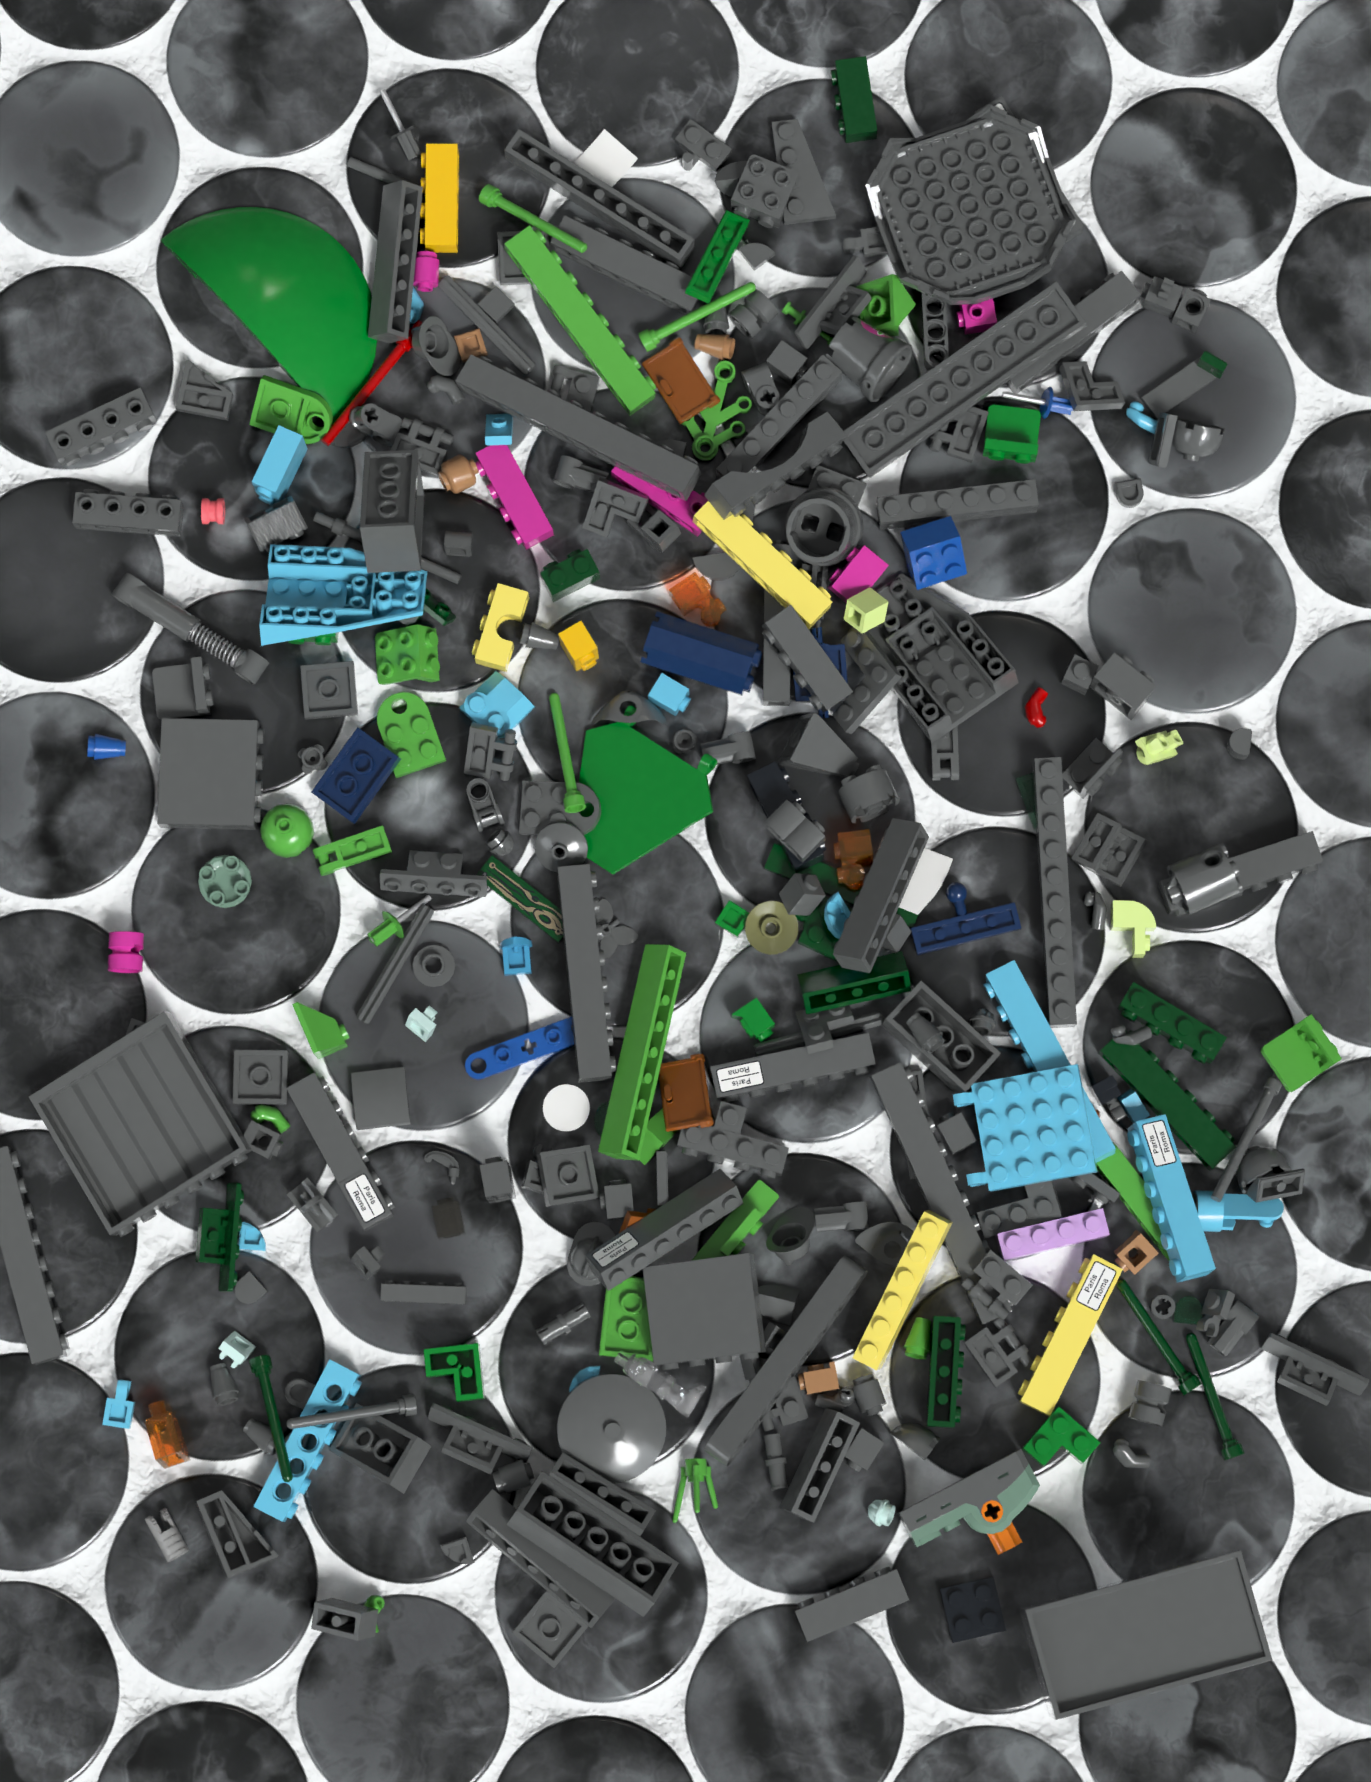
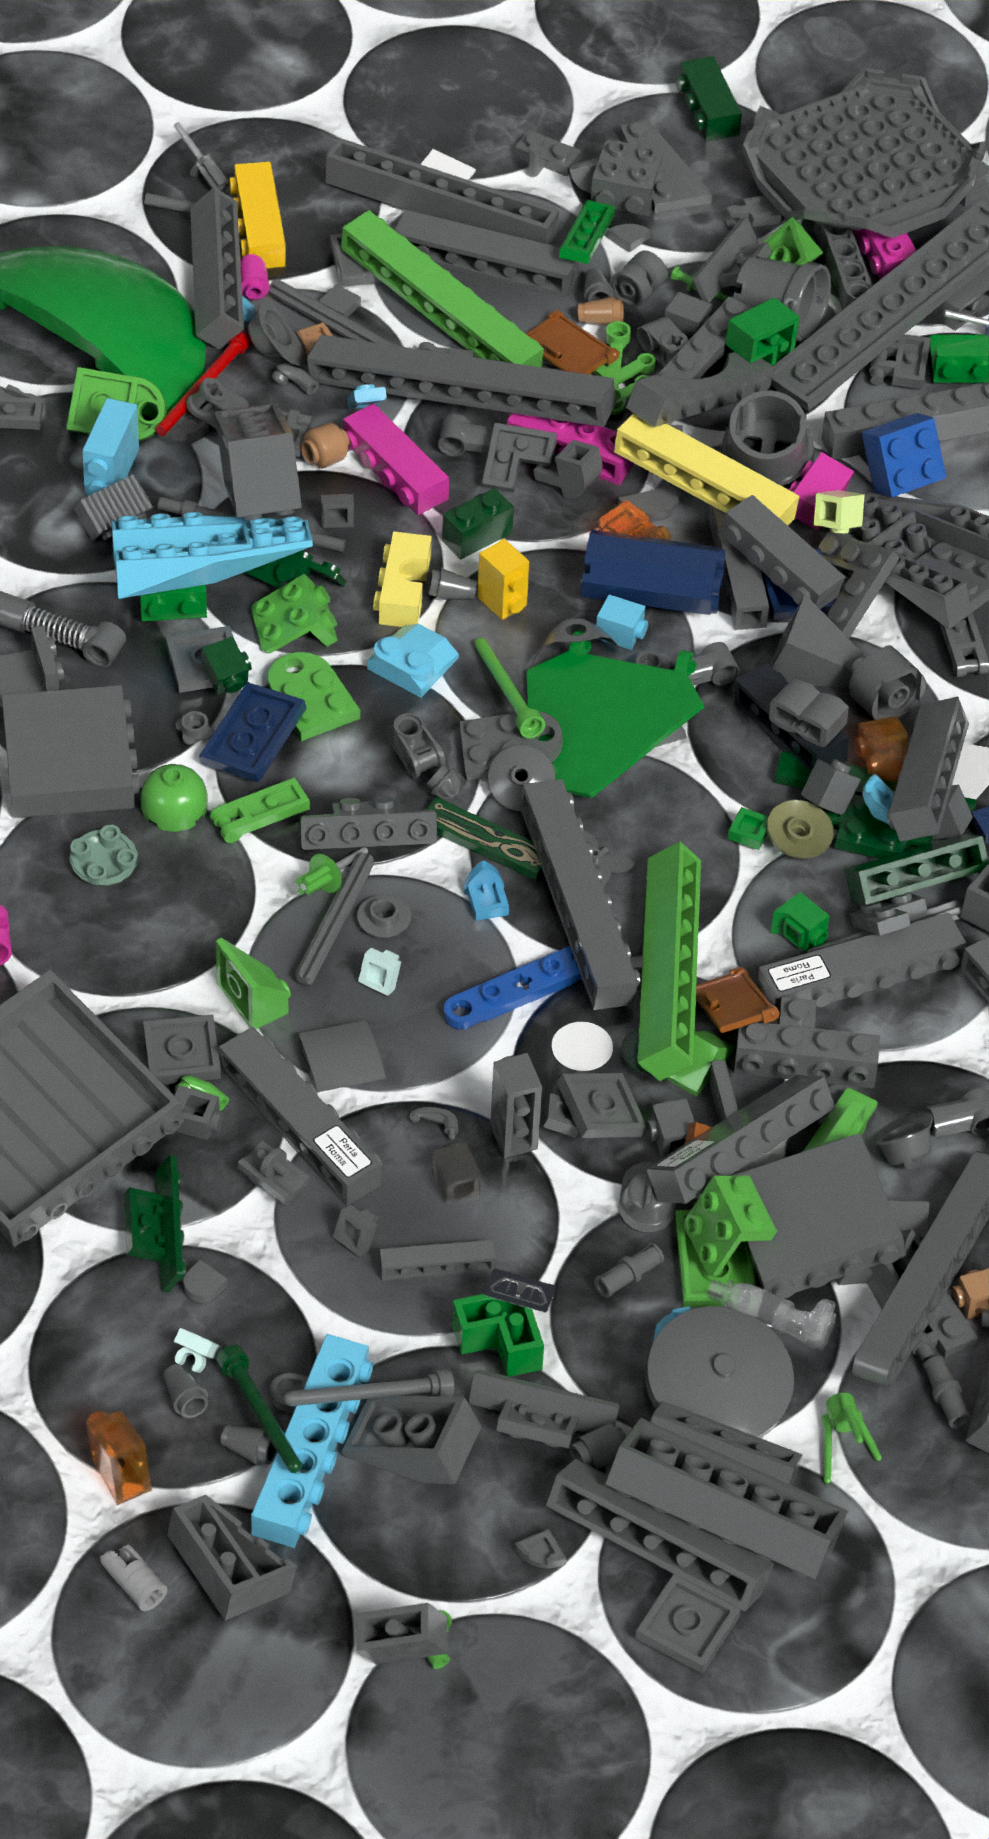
camera: 15 degrees left, 30 degrees down
medium azure plate [102,1380,135,1429] -> none
coral wheel [201,498,225,525] -> none
medium azure tile [239,1222,266,1251] -> none
dark grey plate [464,722,517,781] -> none
bright green piece [479,184,587,253] -> none
bright green piece [638,282,756,352] -> none
none -> dark green brick [201,636,252,695]
none -> black sticker [484,1269,556,1313]
none -> bright green bracket [684,1175,777,1276]
none -> green brick [725,297,800,366]

